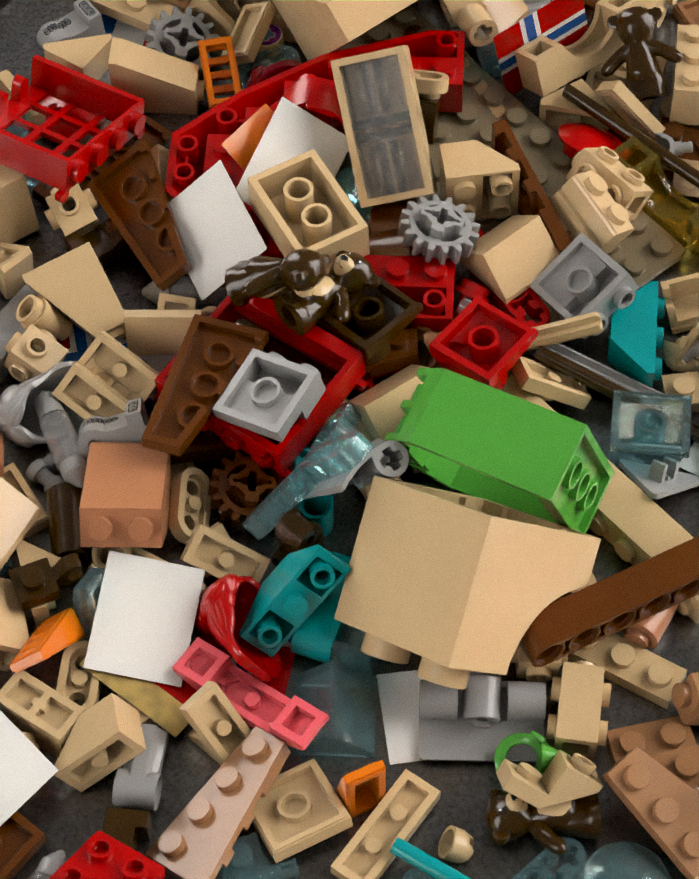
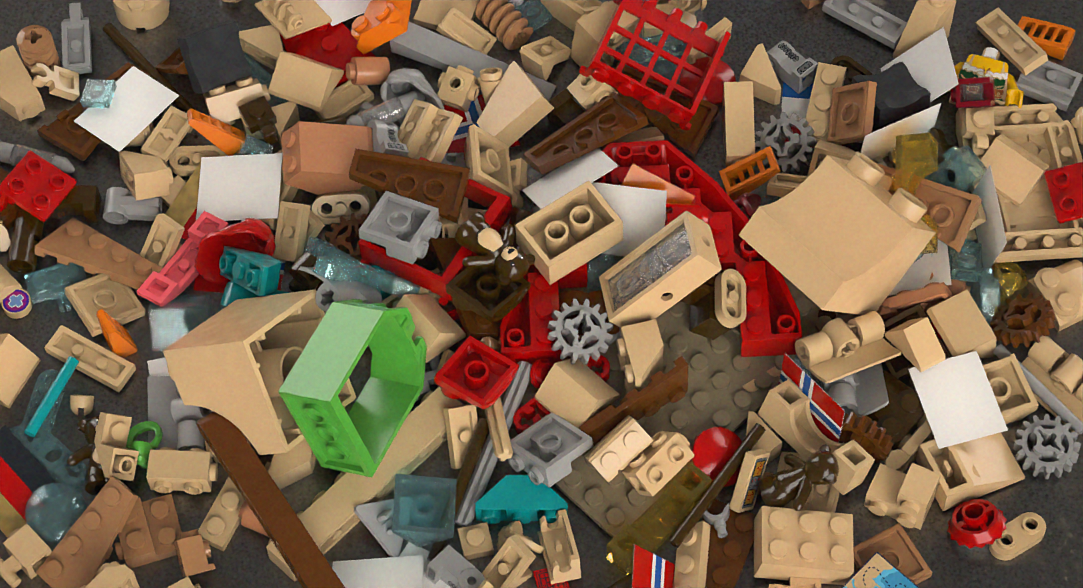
camera: 85 degrees right, 5 degrees up
dark brown piece [224,248,331,306] -> none

